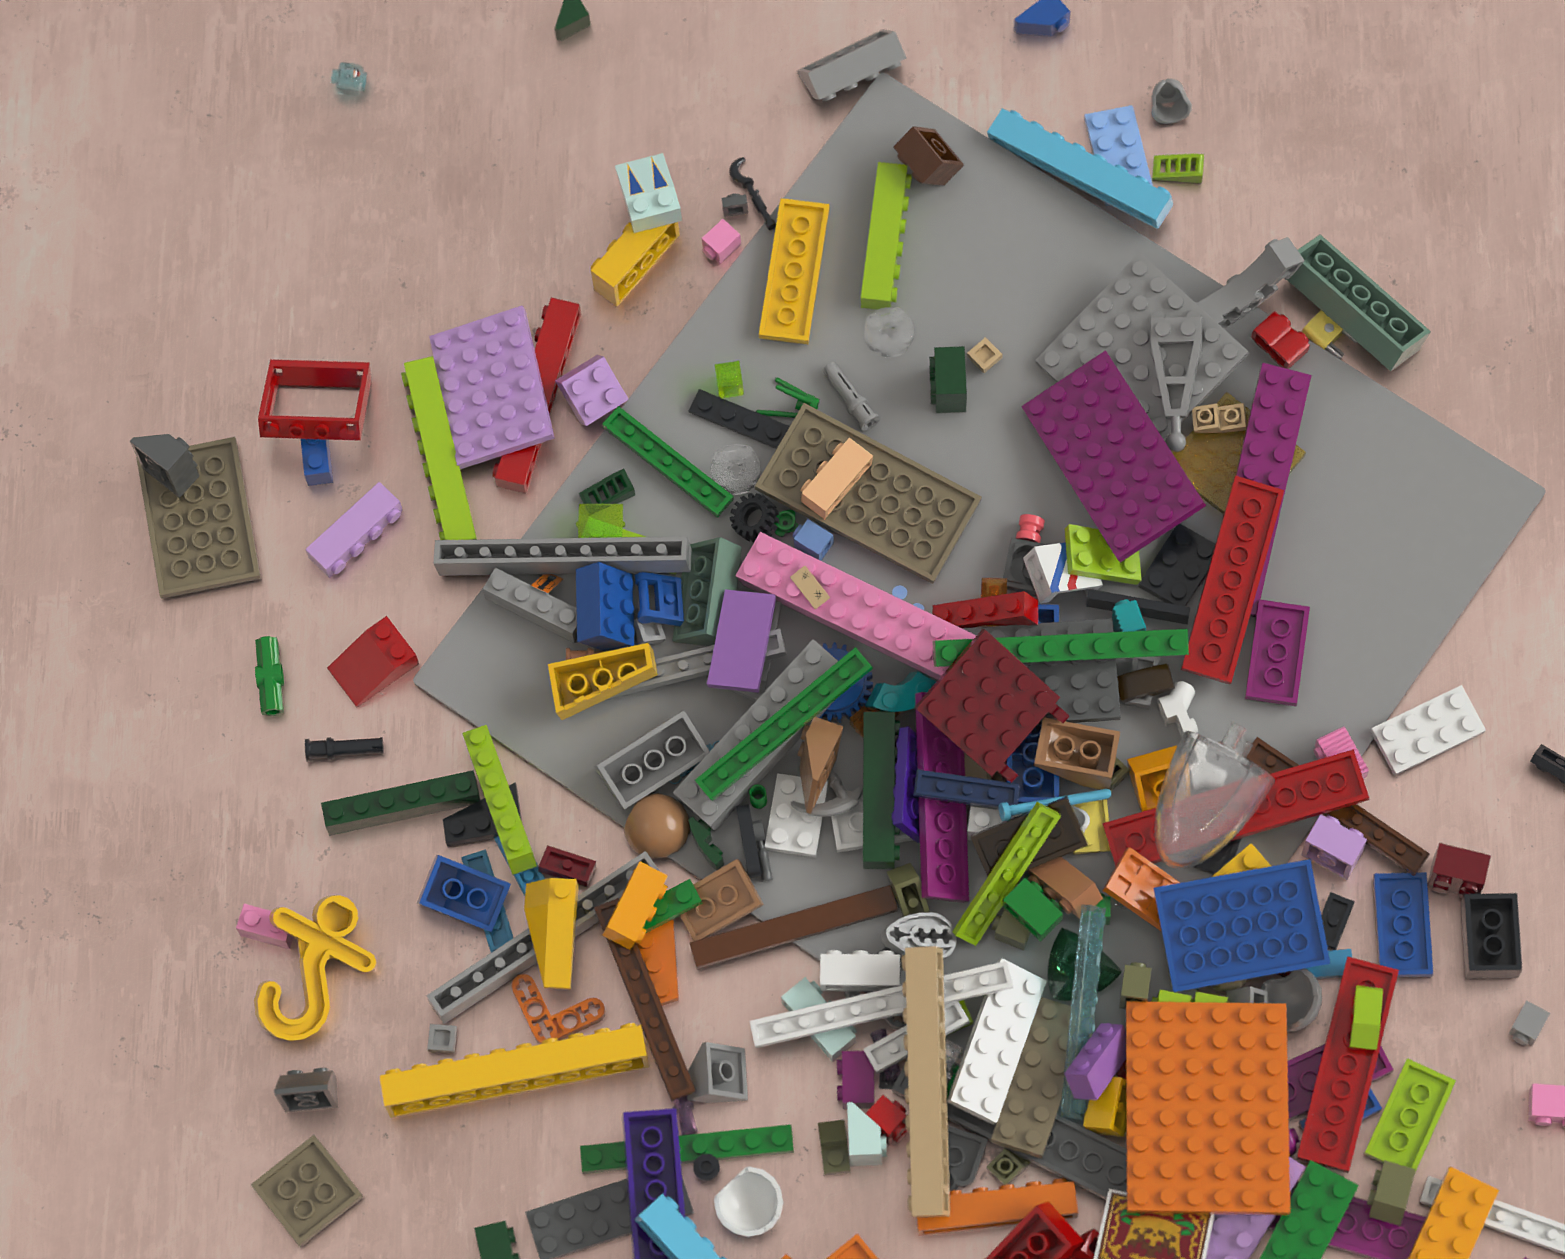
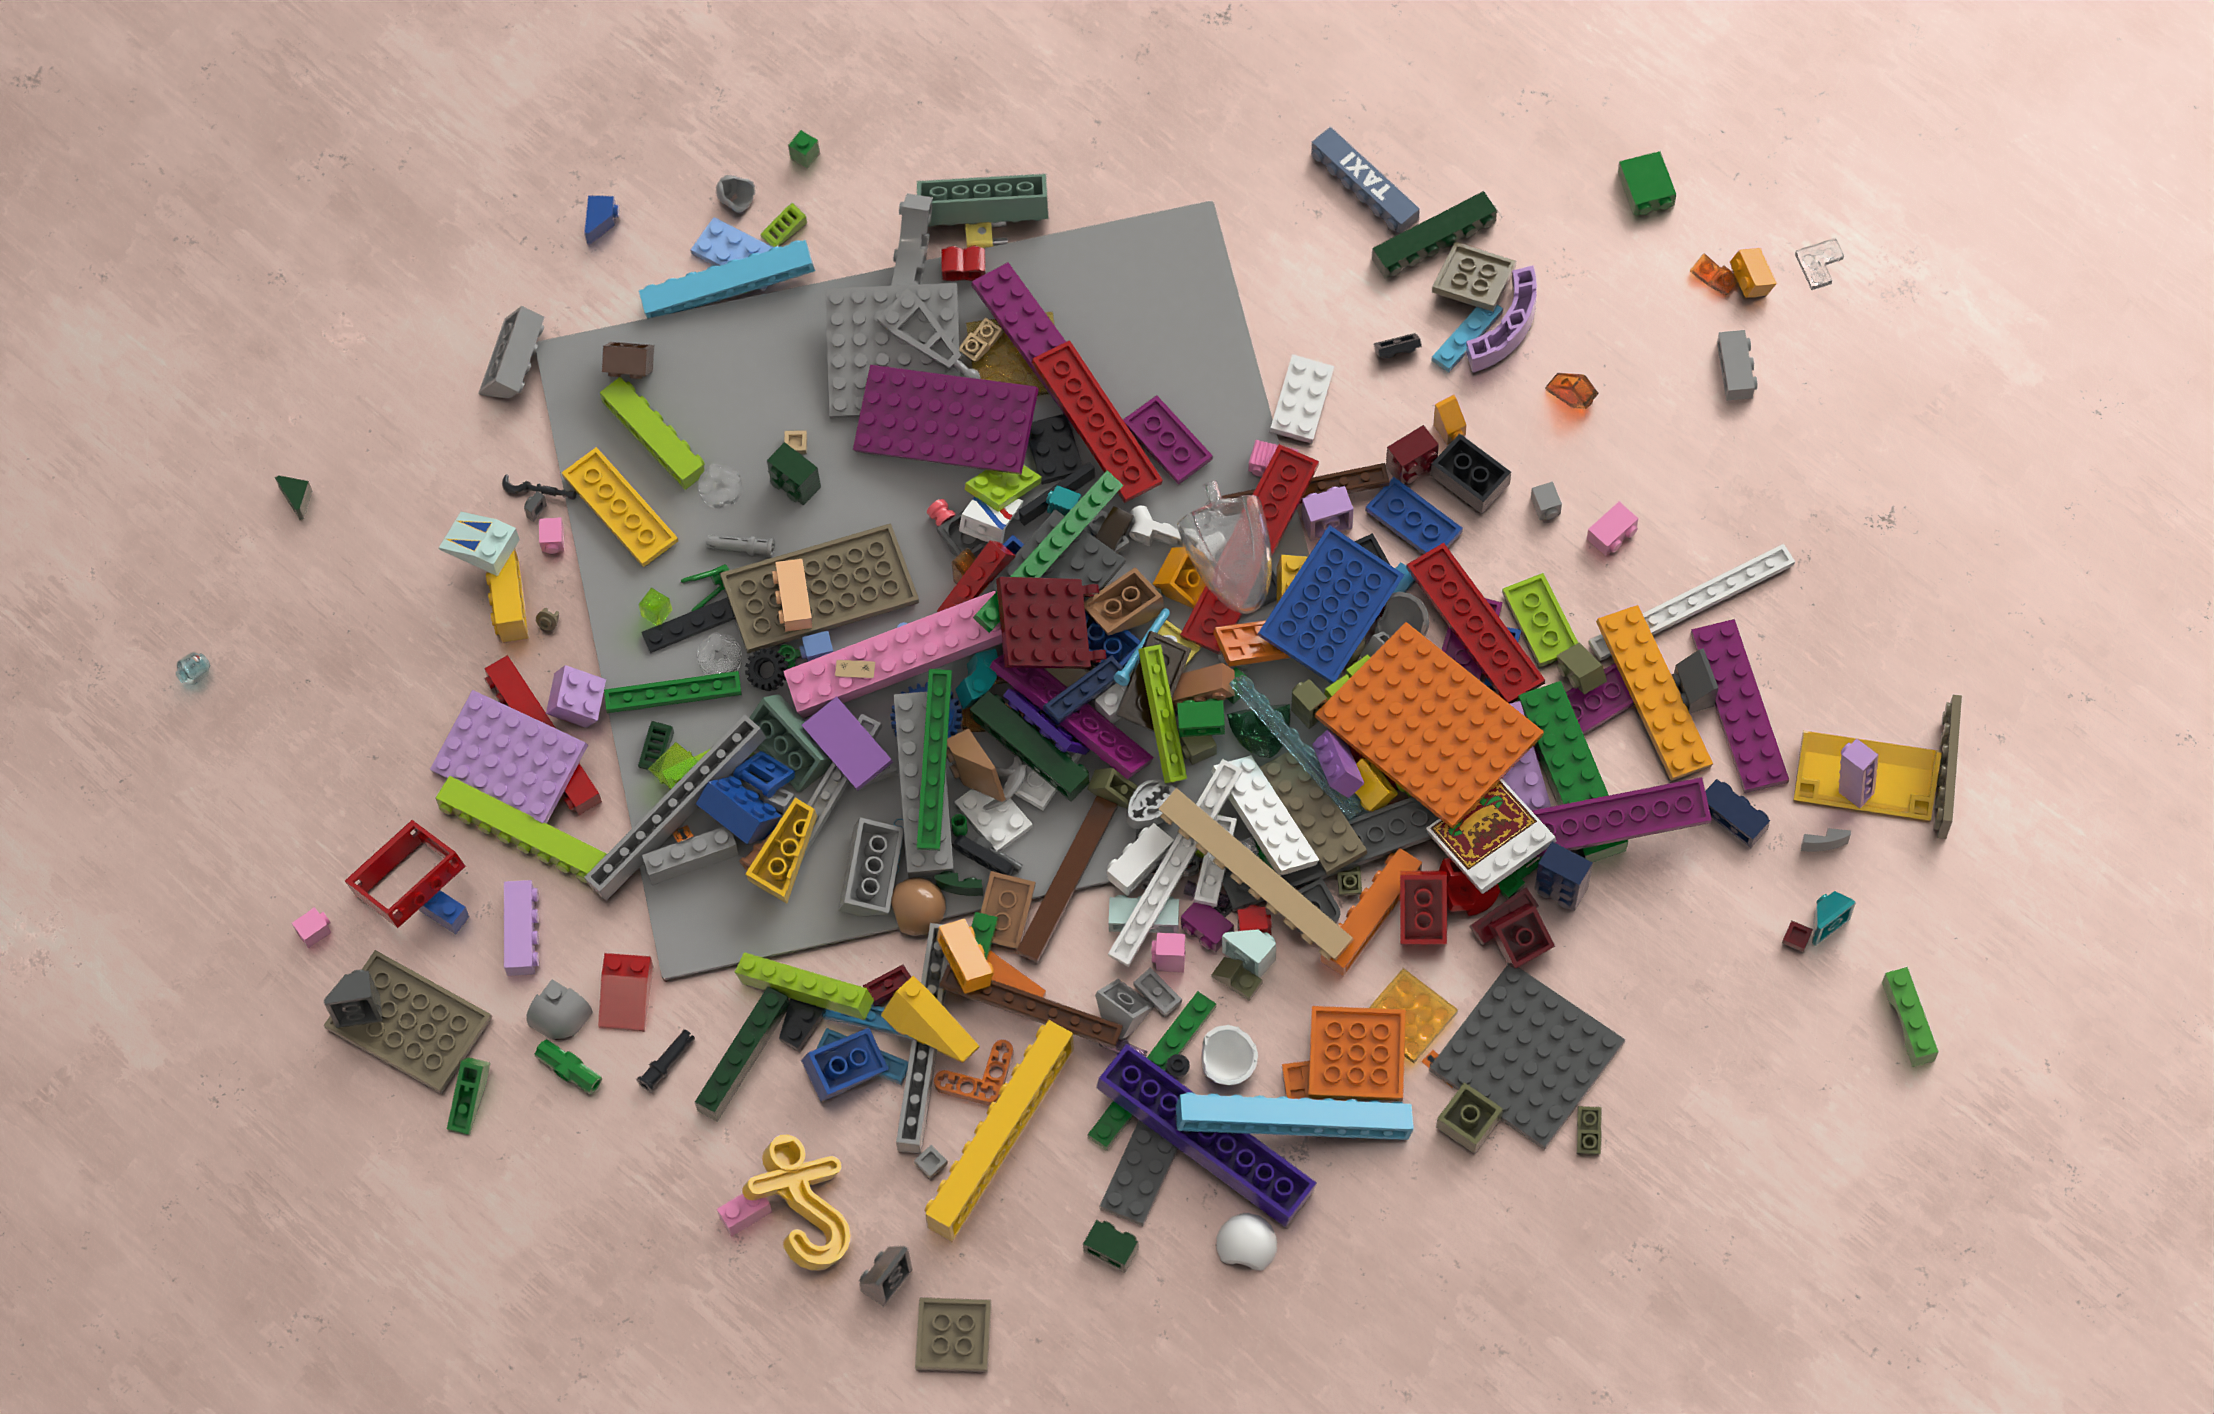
camera: 50 degrees left, 5 degrees down
lime slope [1350,985,1383,1050] -> none
none -> bright pink brick [292,907,331,948]
none -> green slope [447,1057,491,1134]
none -> light grey brick [526,979,593,1040]
none -> dark tan plate [536,608,559,631]
none -> green brick [788,130,820,169]
none -> light grey plate [1133,967,1182,1017]
none -> bright pink brick [1151,933,1185,972]
none -> light orange slope [1433,395,1467,445]

